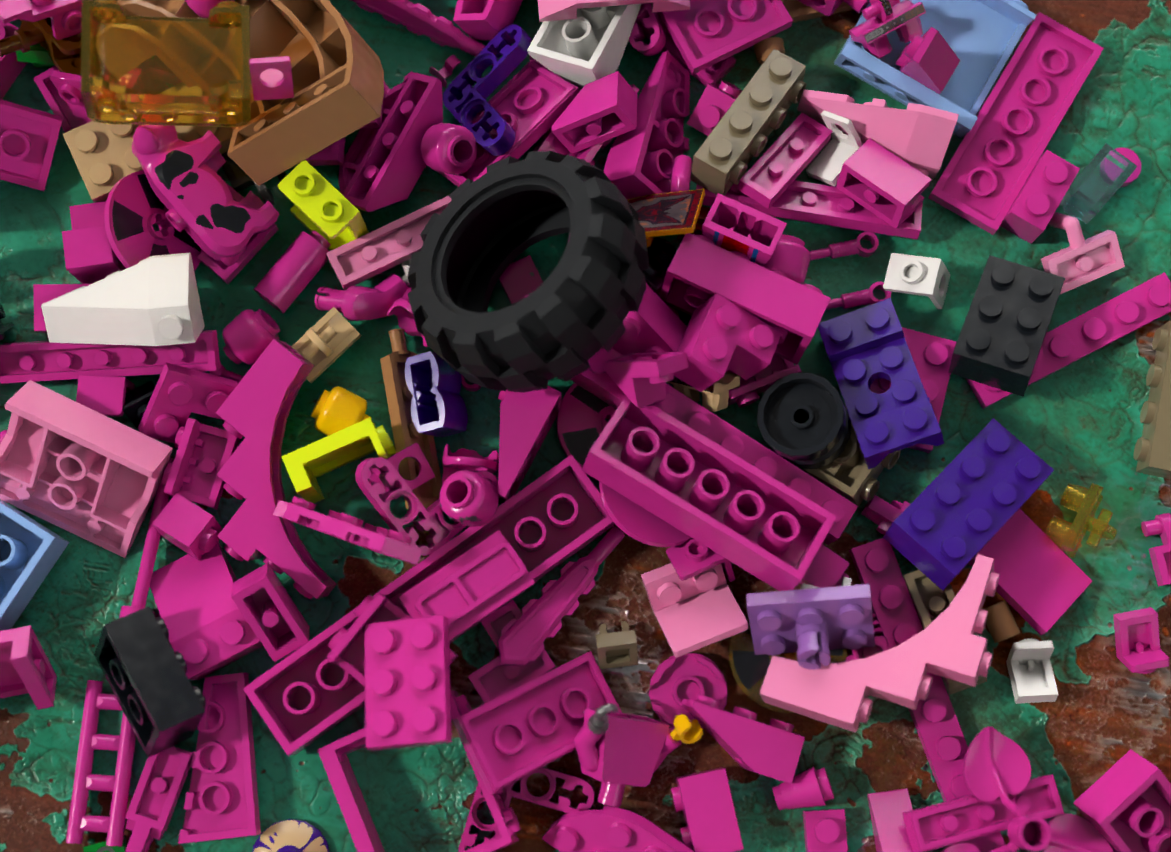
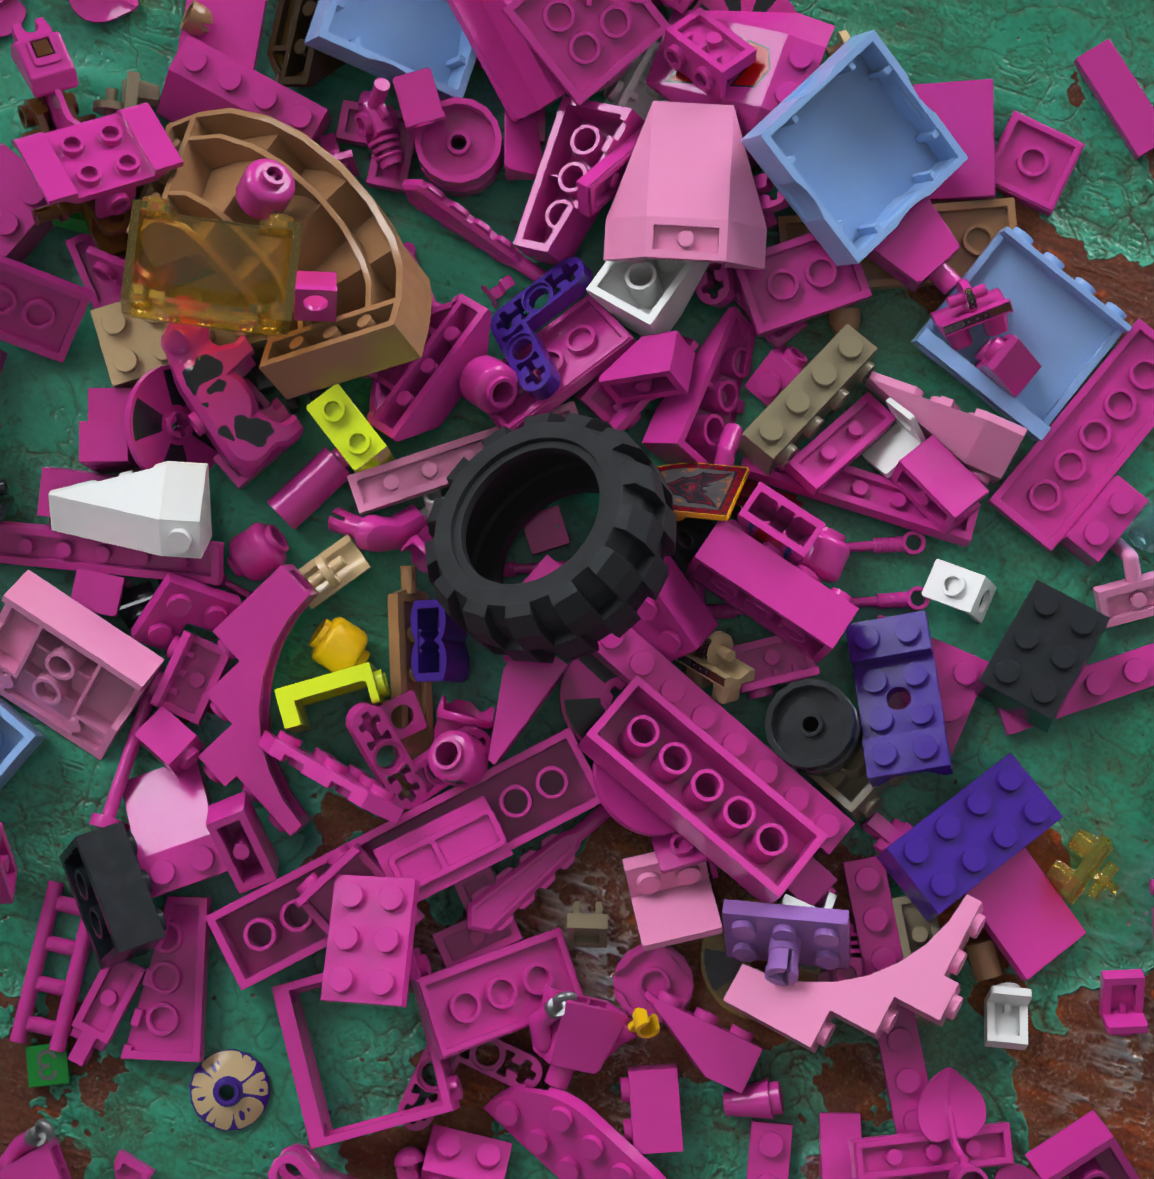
camera: 15 degrees right, 5 degrees up
dark pink slope [603,352,689,408] -> none
dark pink brick [673,292,782,392] -> none

